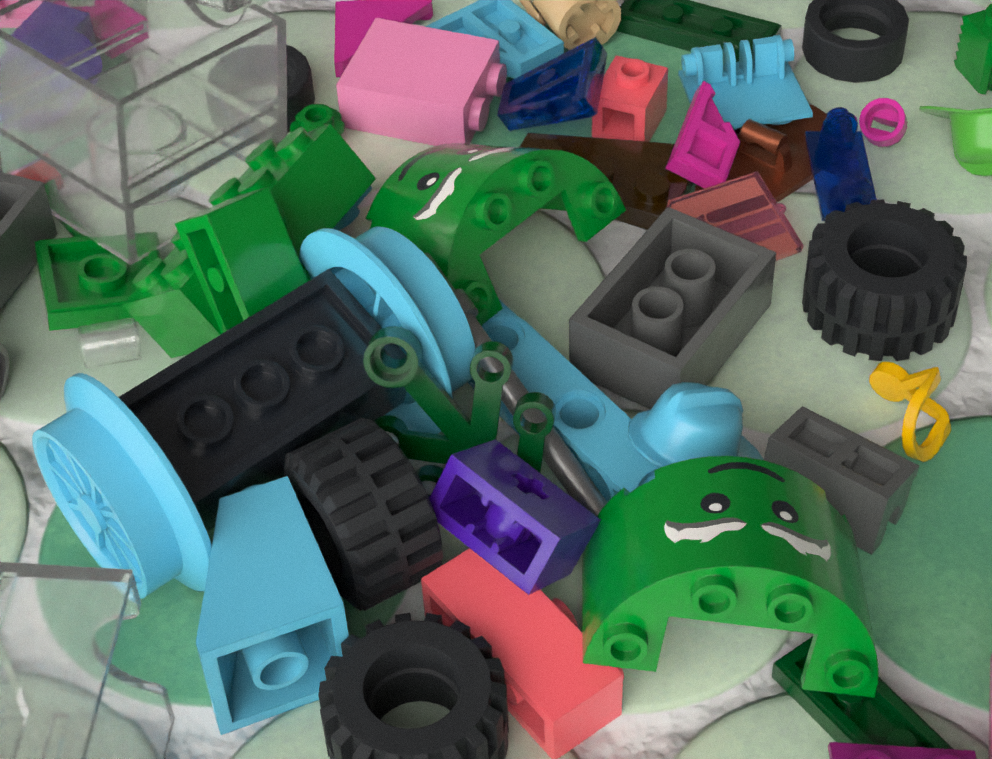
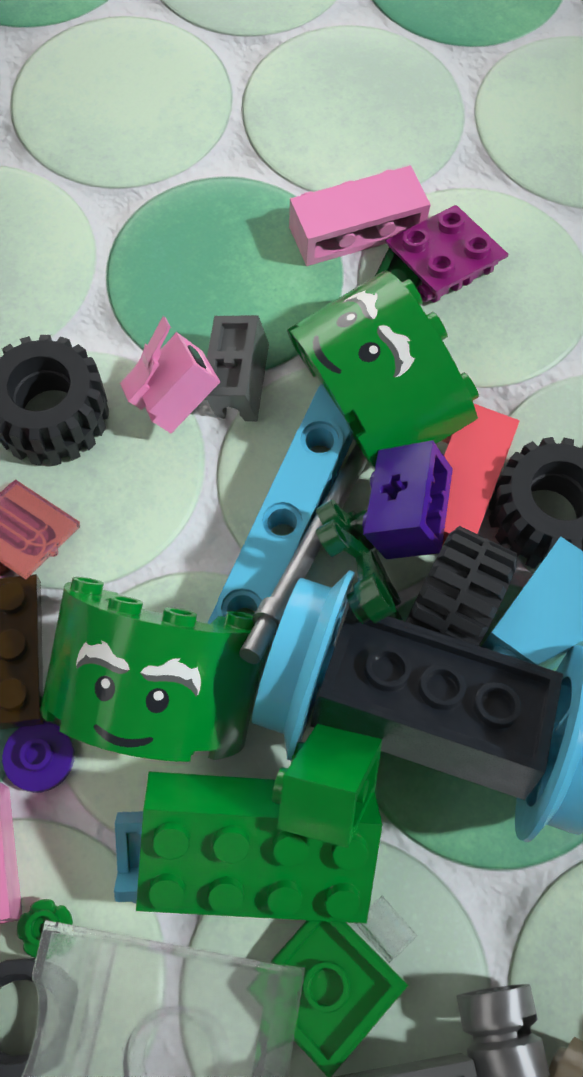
camera: 125 degrees left, 20 degrees up
dark grey brick [569,207,776,409] -> none
medium azure piece [628,382,764,467] -> none
yellow piece [869,361,951,462] -> none
none -> bright pink piece [120,316,220,434]

